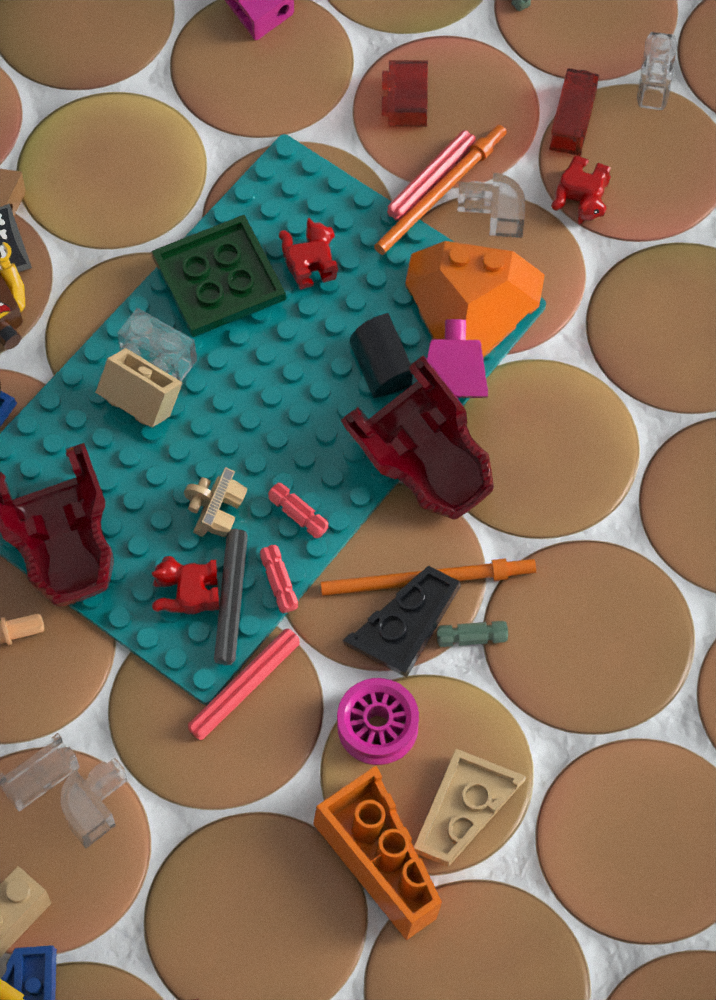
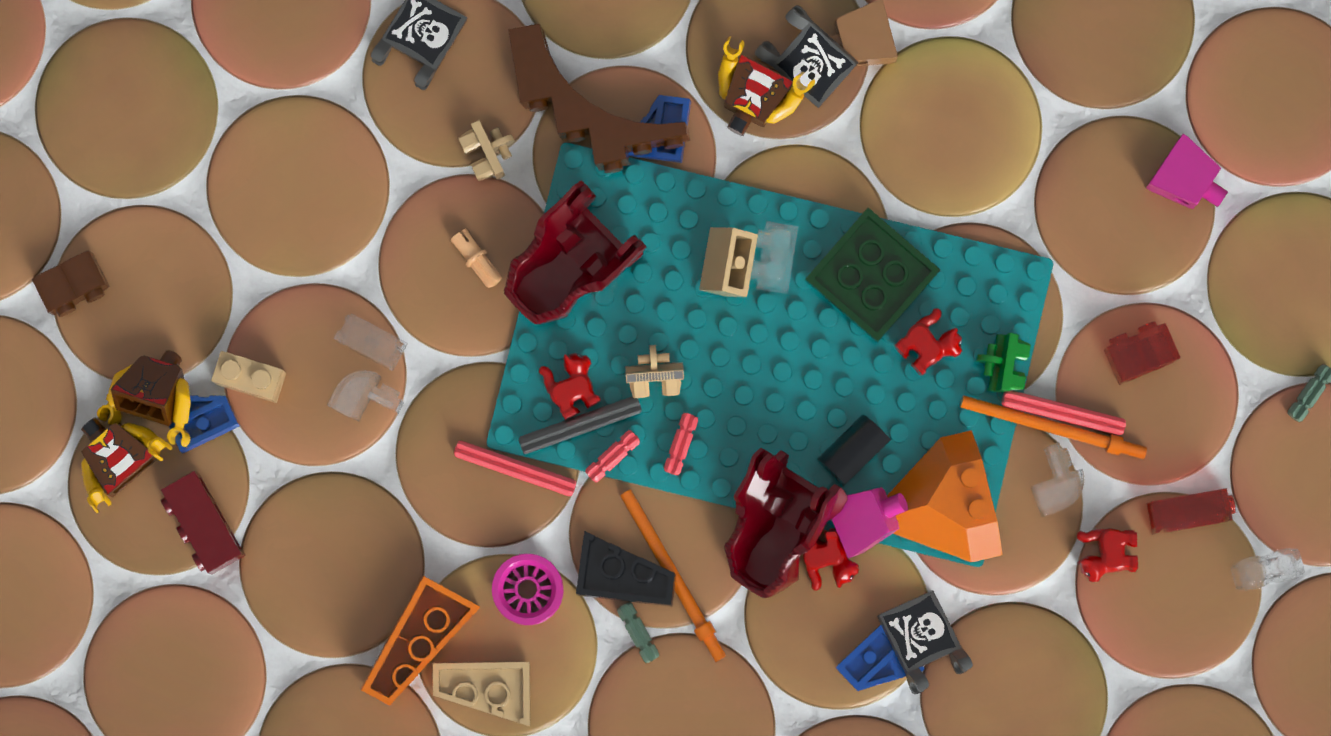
camera: 70 degrees right, 20 degrees up
none -> red animal [803,527,859,591]
none -> blue wing [835,624,925,691]
none -> flag [877,590,973,694]
none -> green hips [976,333,1031,393]

